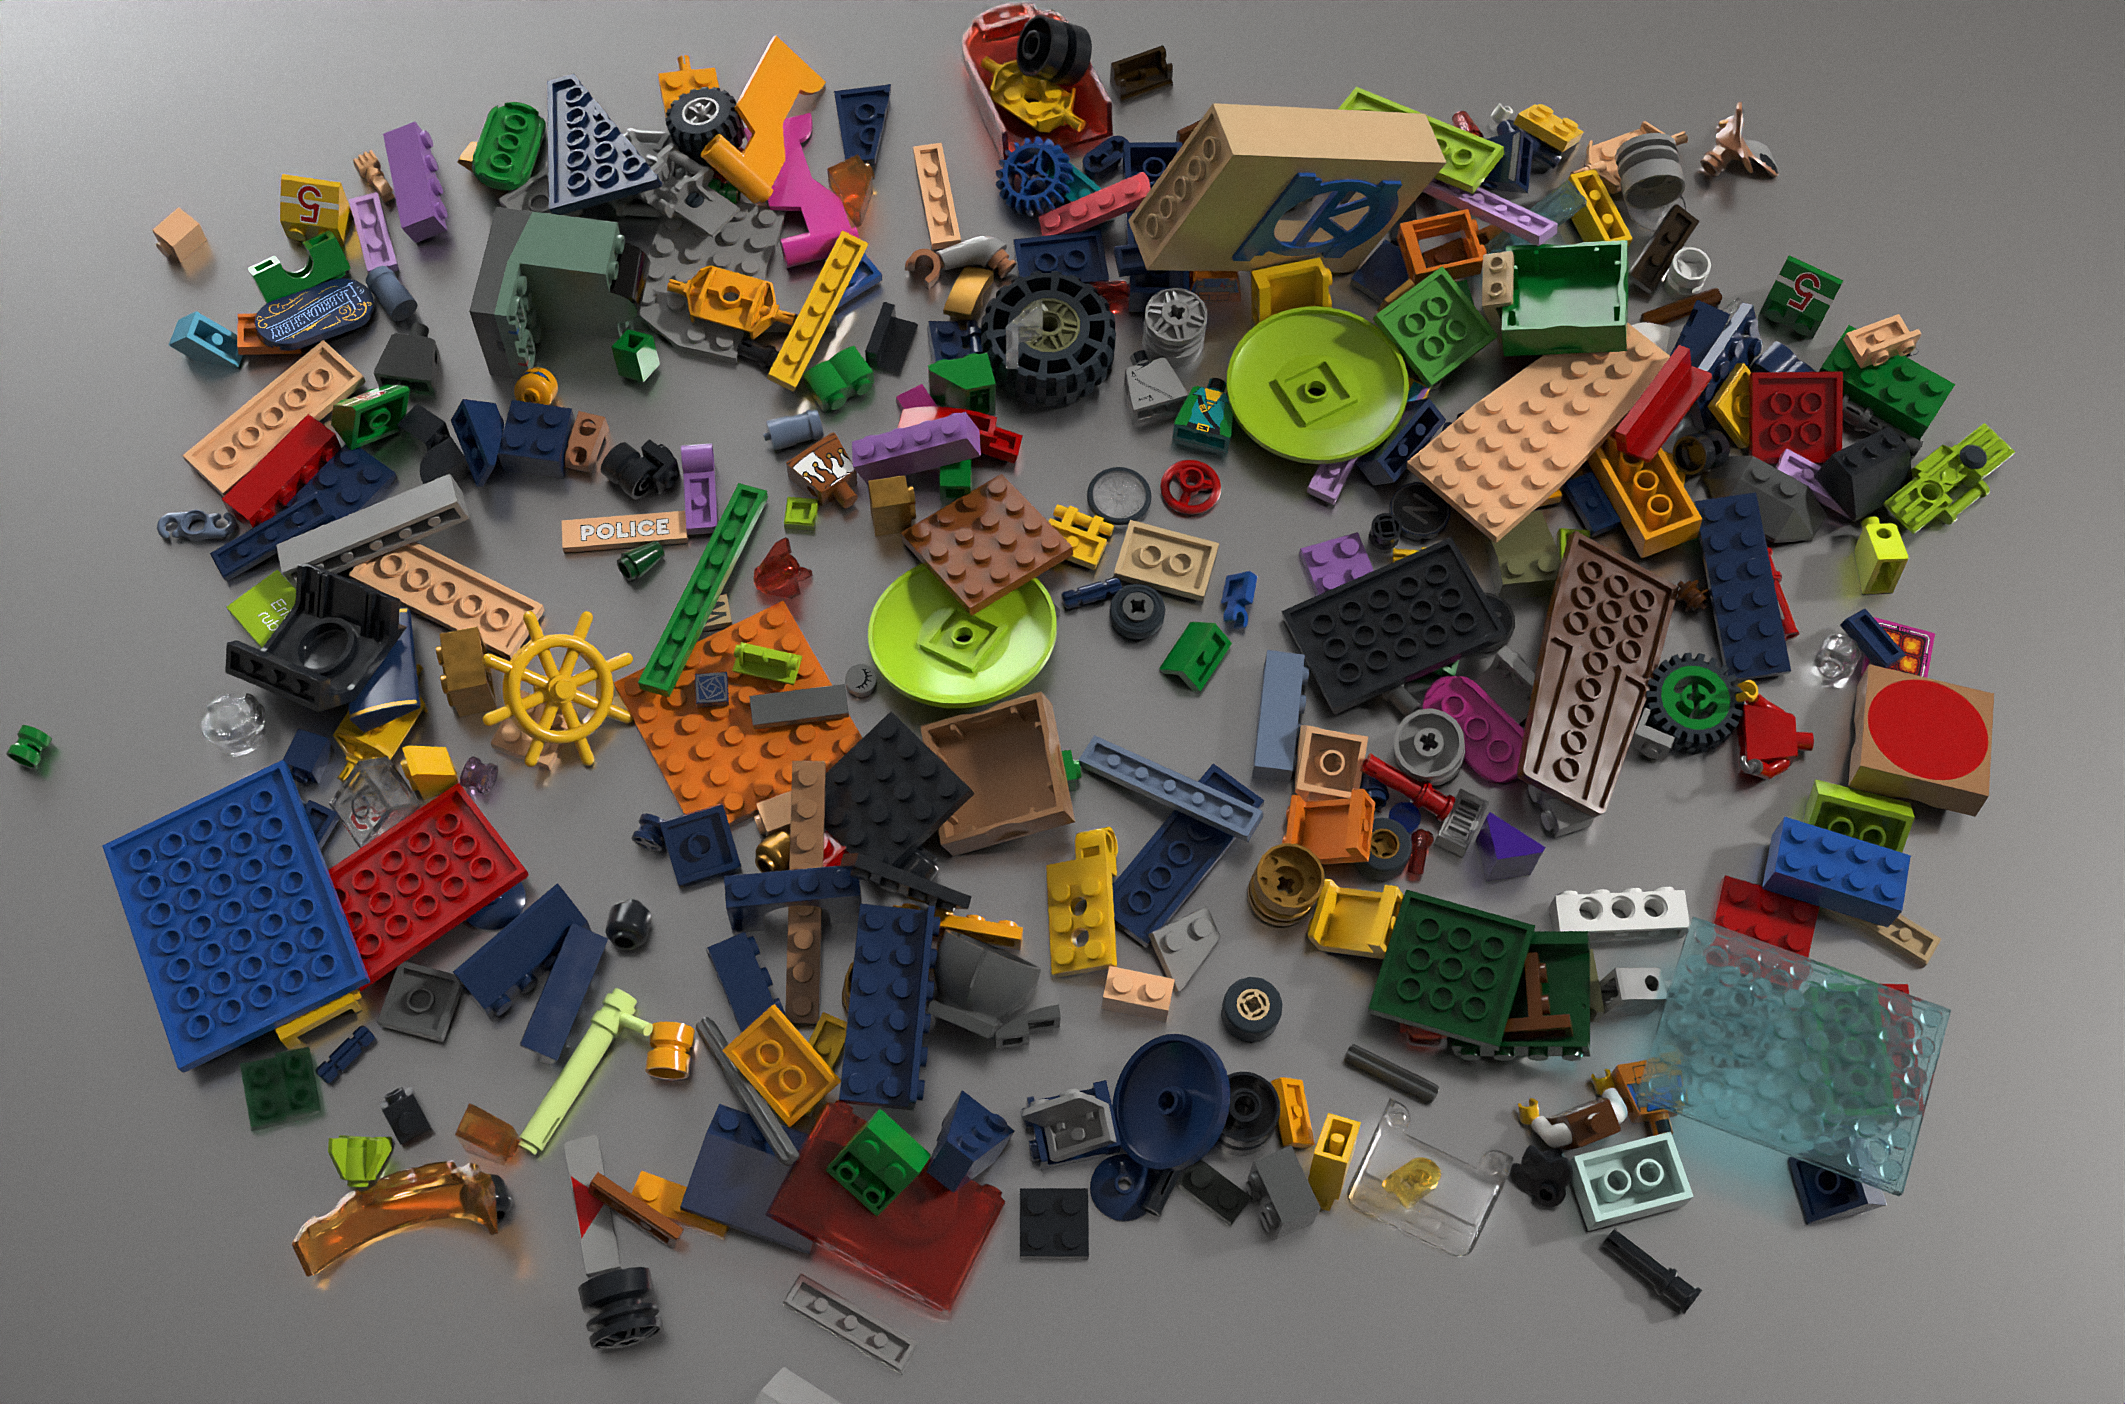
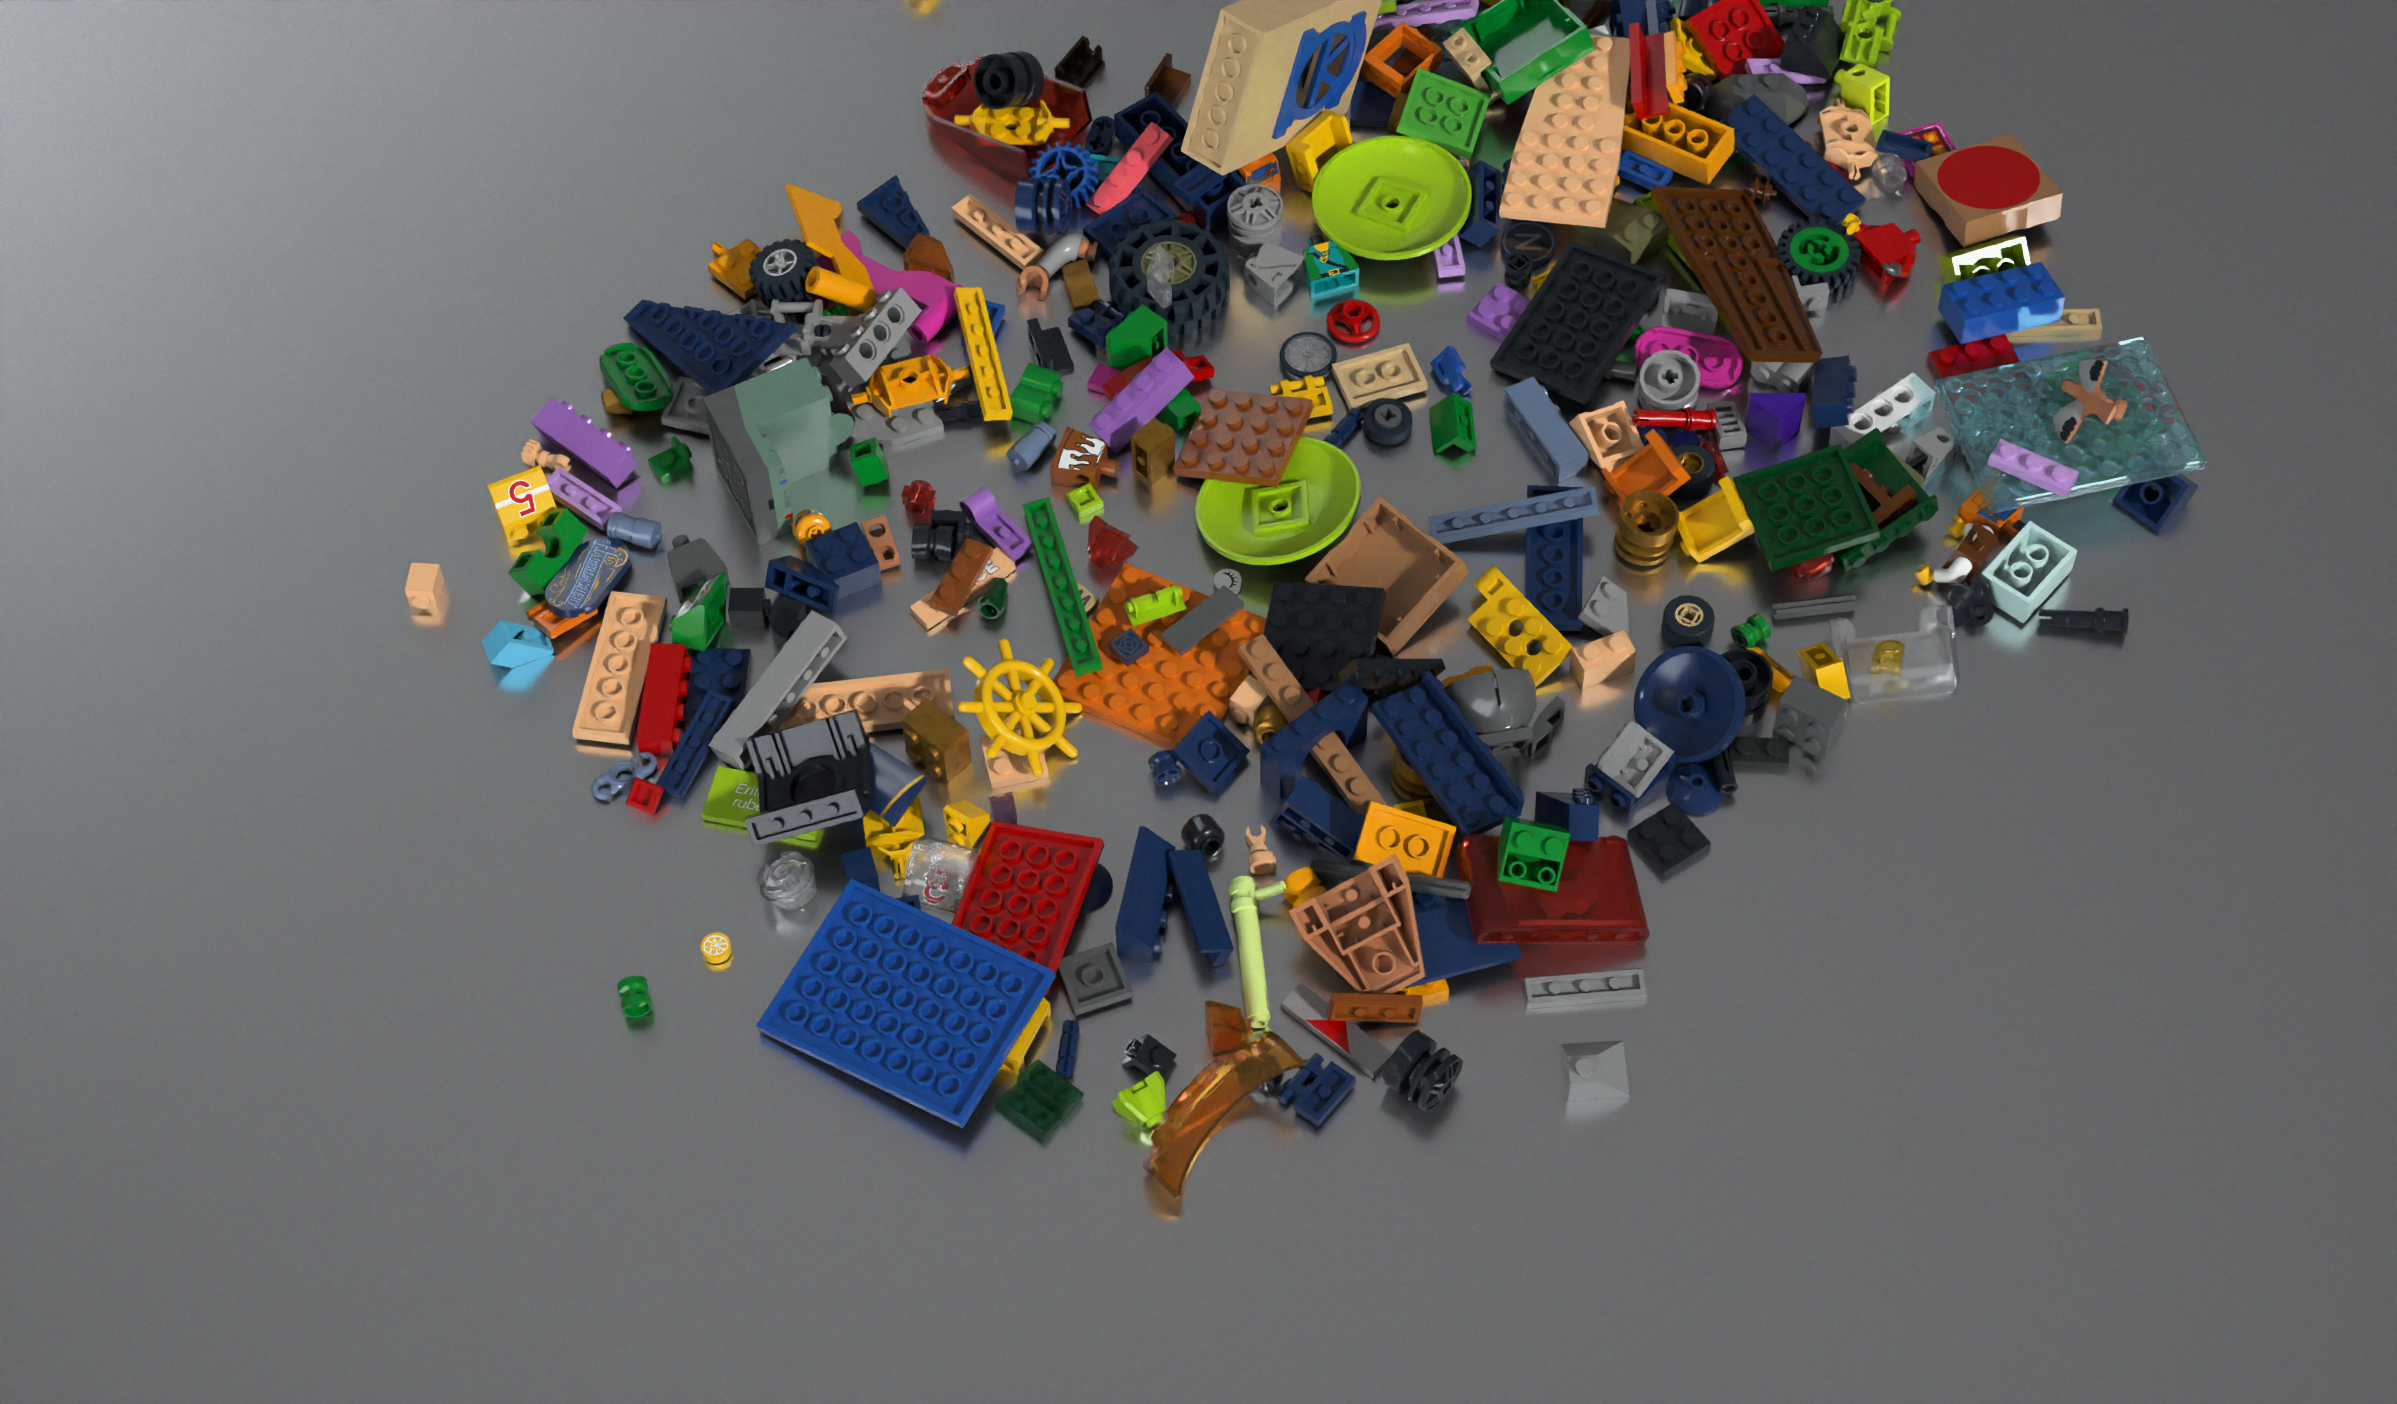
camera: 30 degrees left, 10 degrees down
none -> red tile [625,777,665,815]
none -> green bracket [648,436,692,484]
none -> yellow tile [700,932,732,964]
none -> light grey brick [829,287,922,388]
none -> clear red gear [901,480,937,515]
none -> dark orange plate [929,538,993,617]
none -> dark blue wheel [1015,178,1072,235]
none -> light nougat piece [1246,825,1277,875]
none -> dark blue plate [1277,1053,1356,1127]
none -> nougat wedge [1289,854,1426,994]
none -> light orange plate [1664,30,1687,104]
none -> green wheel [1731,613,1771,649]
none -> dark blue brick [1811,355,1857,429]
none -> light nougat plate [1816,98,1878,180]
none -> lavender plate [1987,439,2079,498]
none -> animal [2053,358,2128,444]

